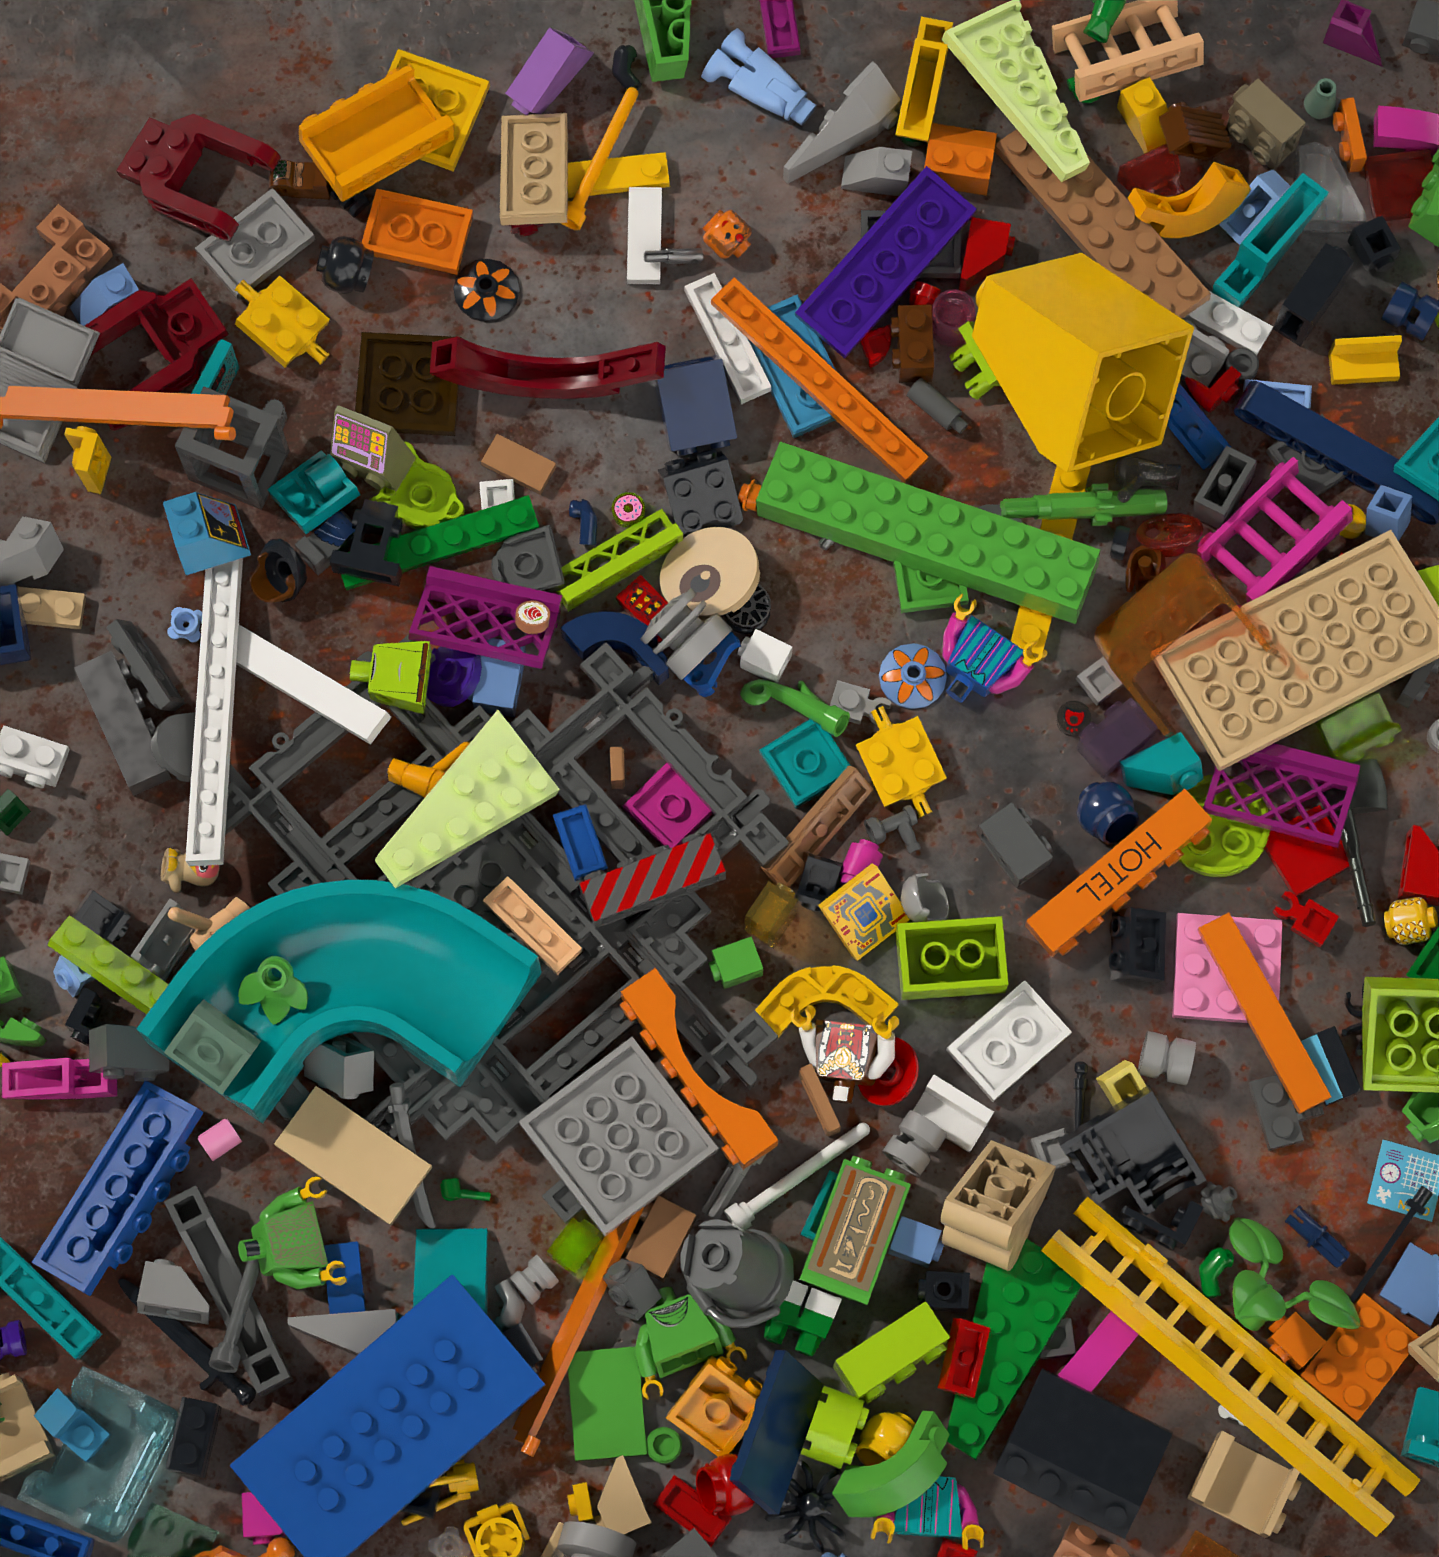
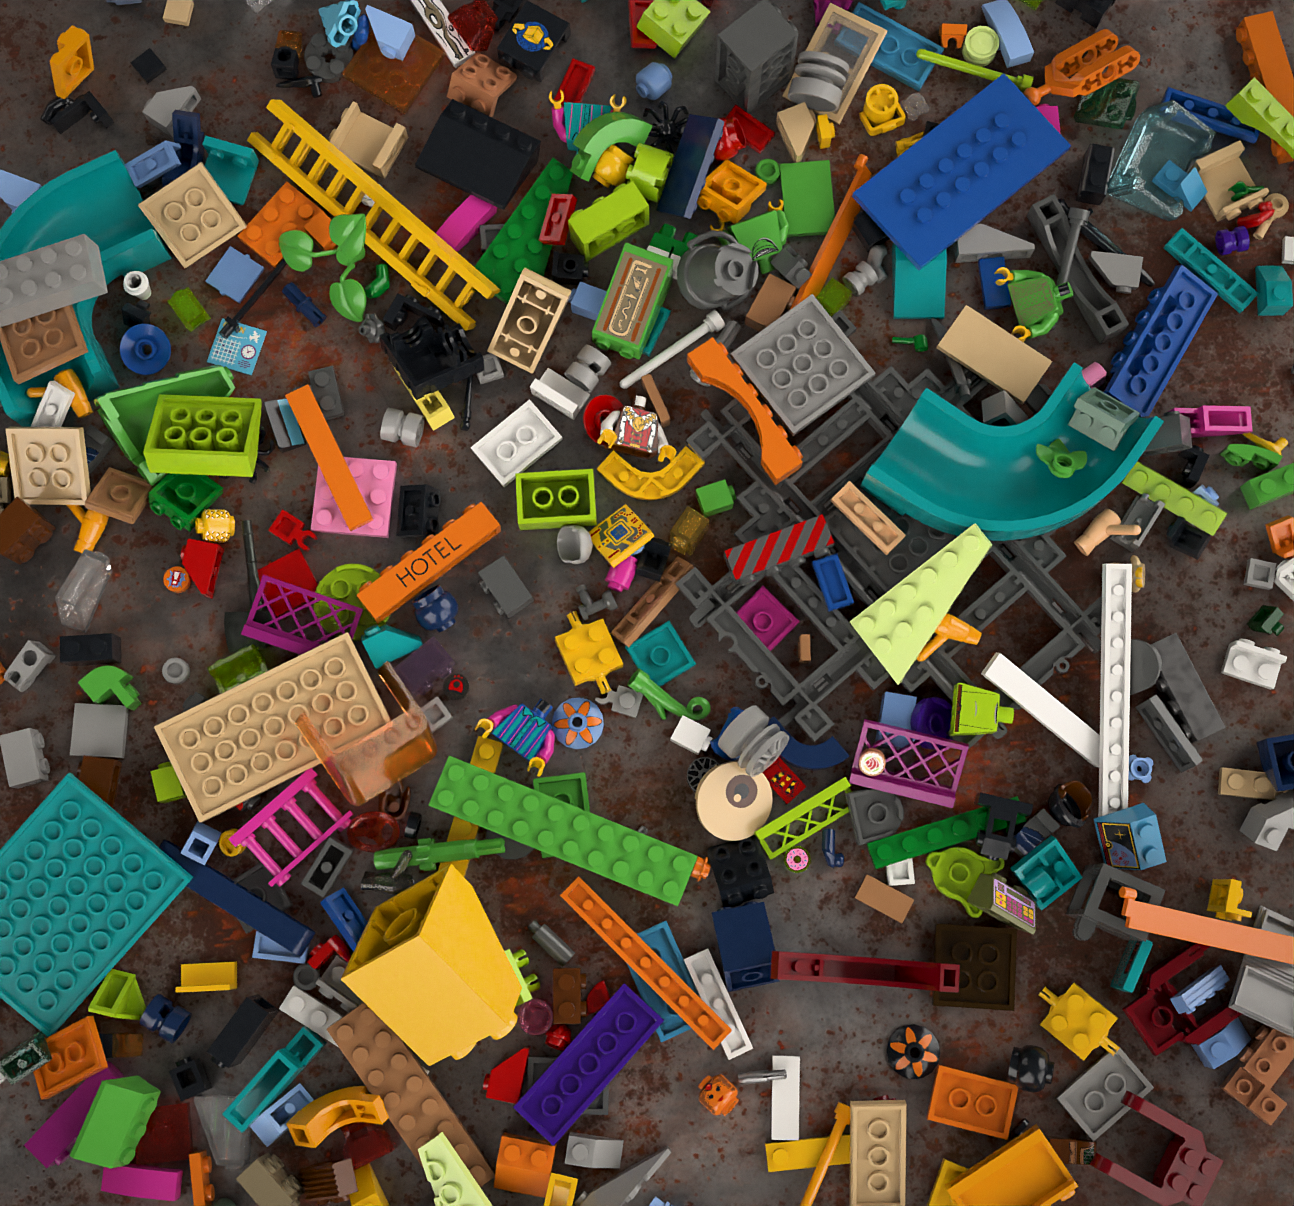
camera: 175 degrees left, 5 degrees up
none -> medium blue piece [1170,965,1229,1014]

